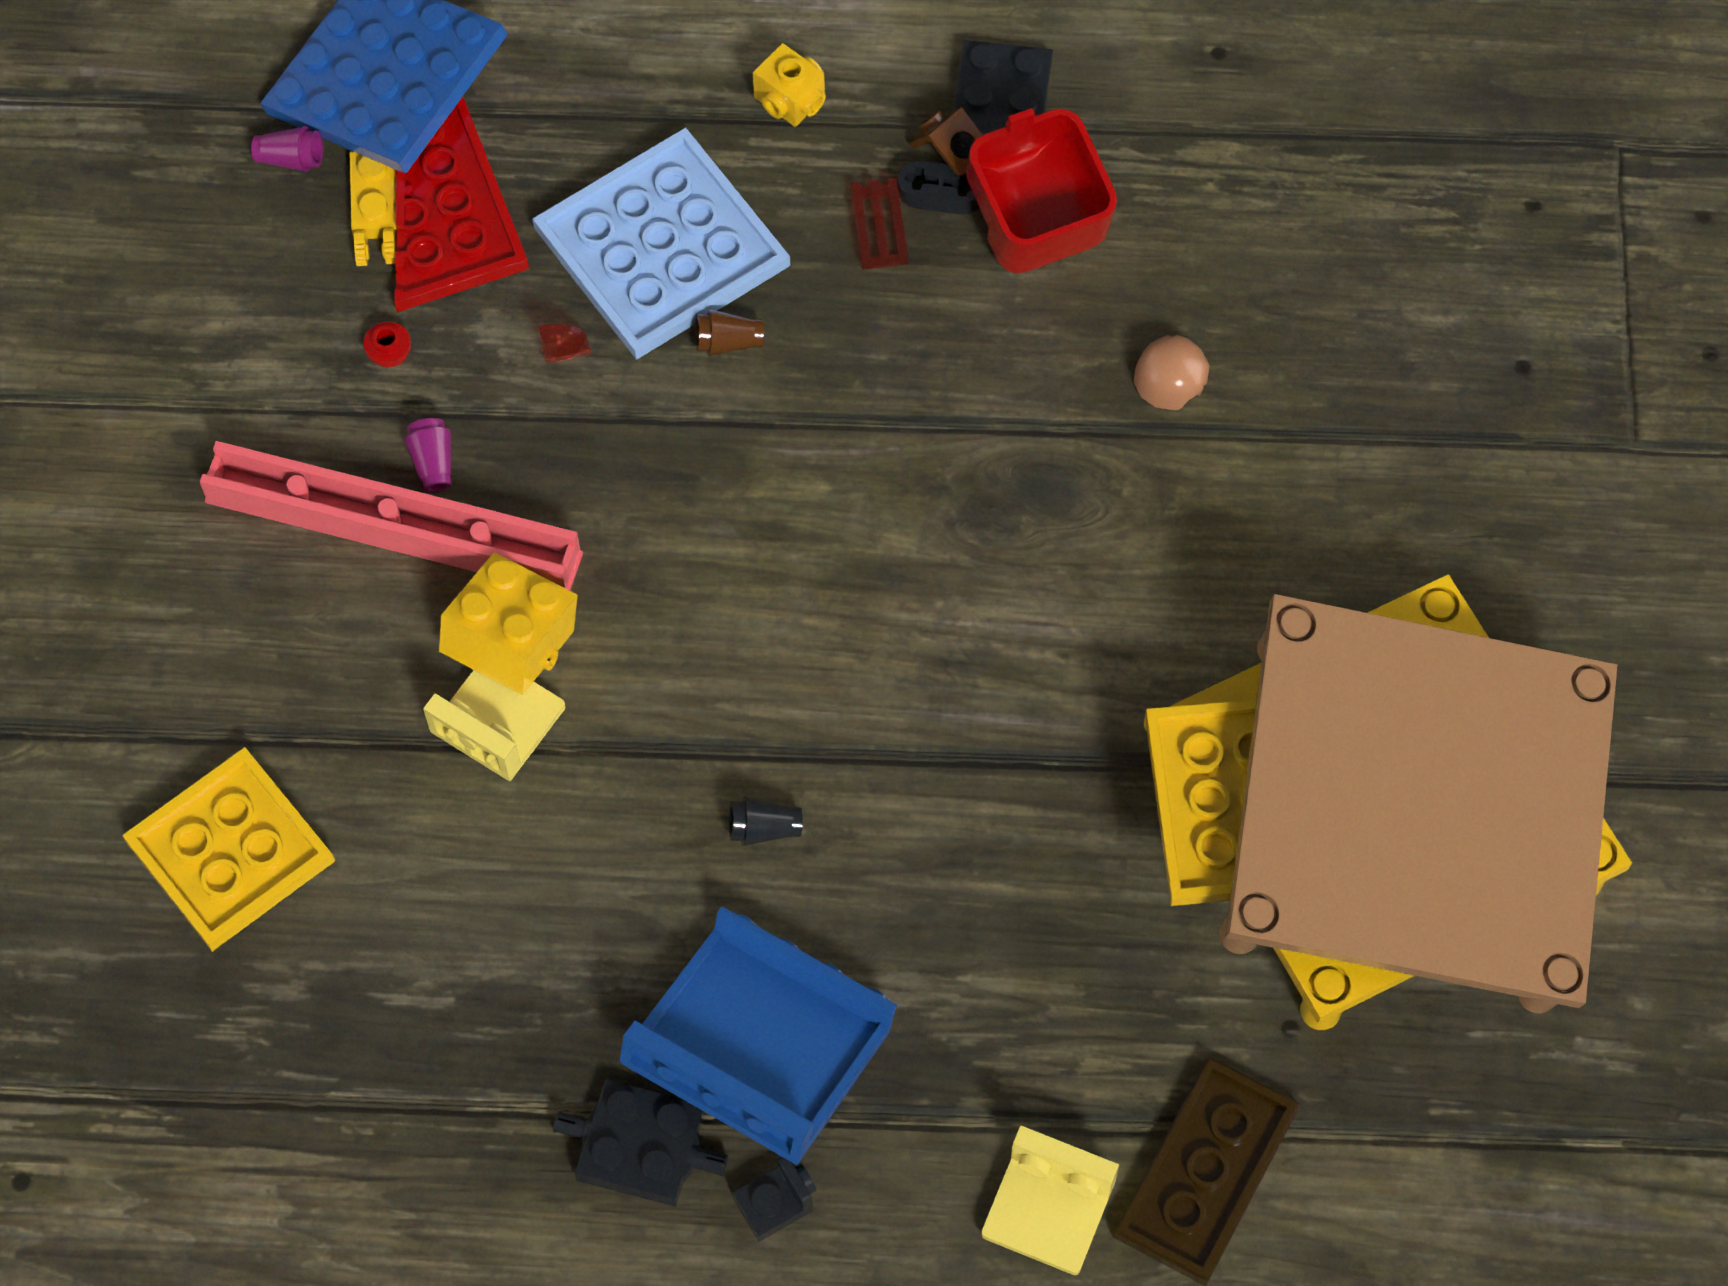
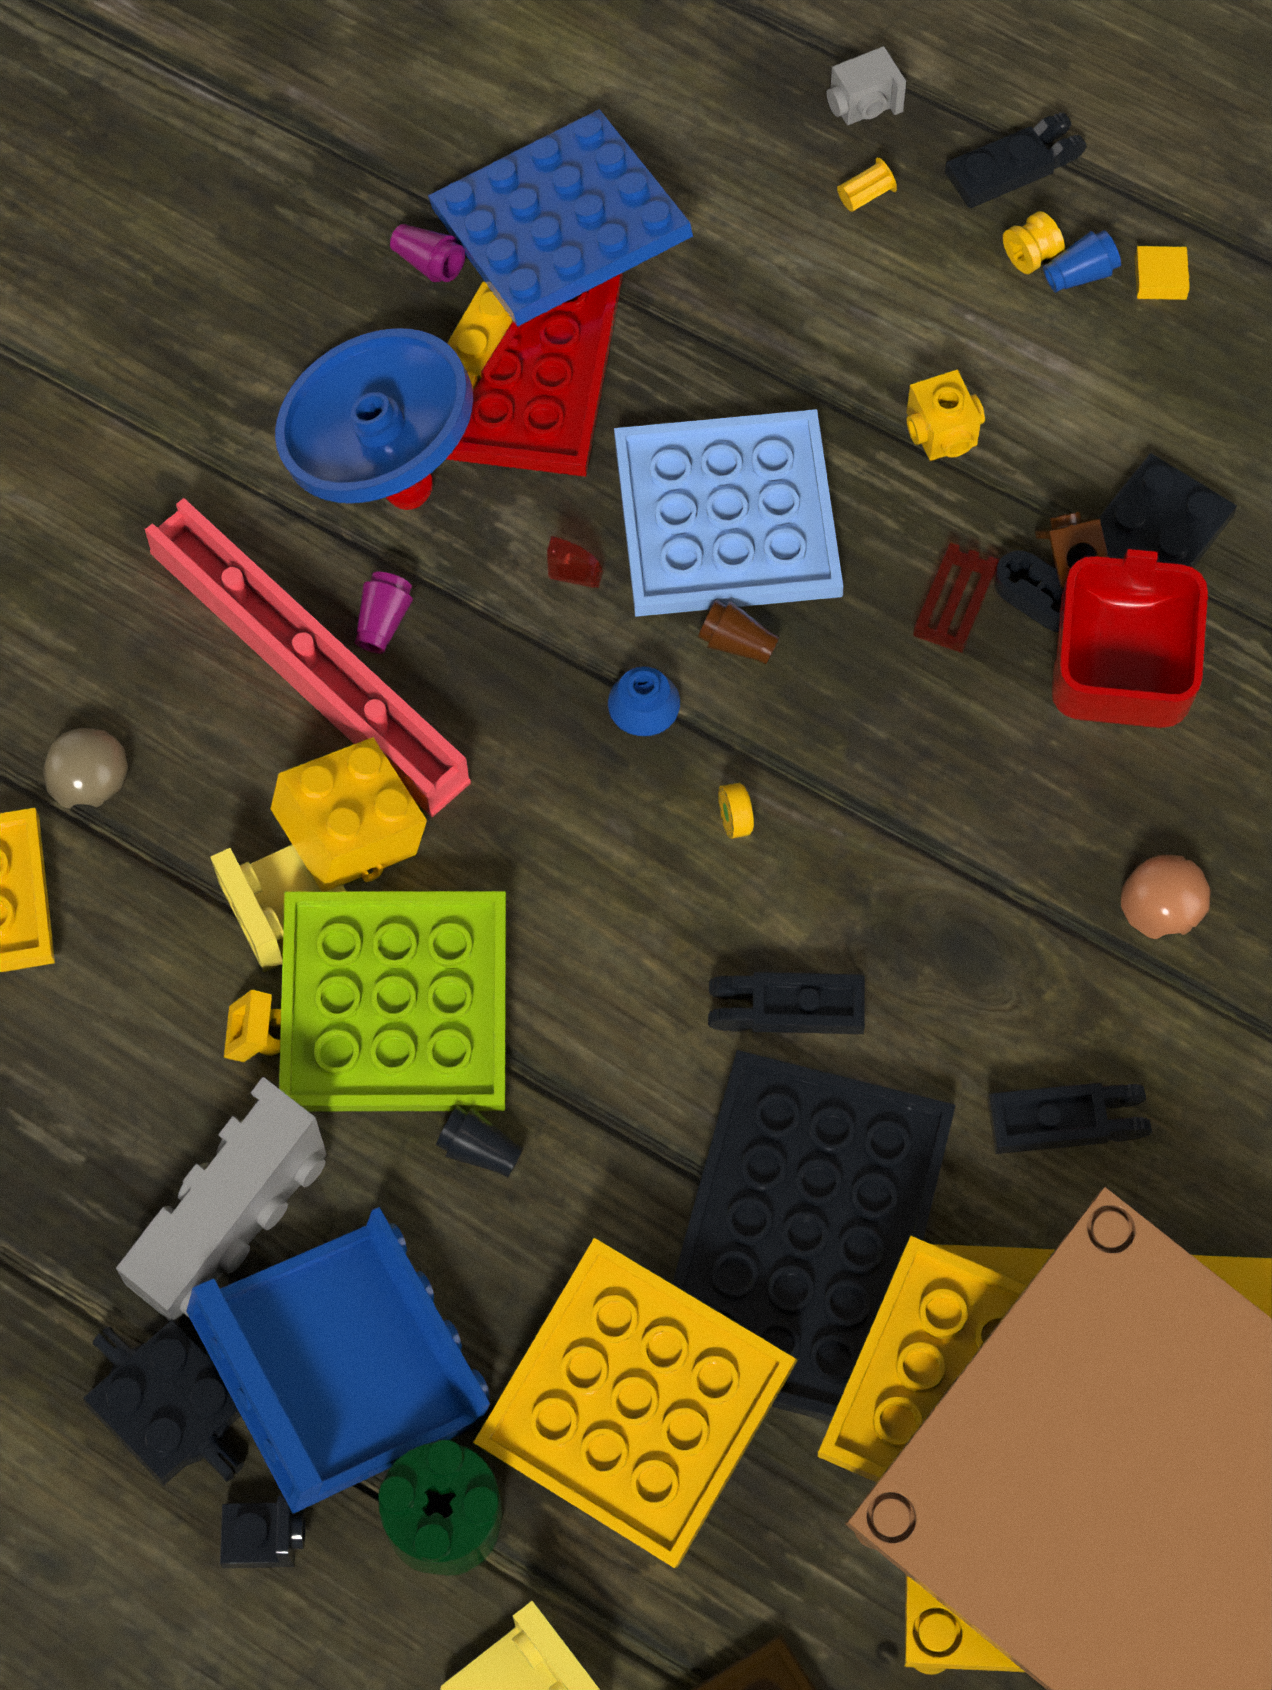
camera: 30 degrees right, 0 degrees up
none -> dark tan hair [43,728,128,809]
none -> light grey wedge [116,1077,327,1325]
none -> yellow tile [224,989,281,1062]
none -> blue dish [275,328,473,503]
none -> lime plate [279,891,506,1112]
none -> dark green brick [379,1440,502,1576]
none -> yellow plate [473,1238,798,1568]
none -> blue cone [608,667,680,736]
none -> black plate [672,1050,956,1422]
none -> black hinge [708,972,865,1035]
none -> yellow tile [718,782,754,839]
none -> black hinge [987,1083,1152,1154]

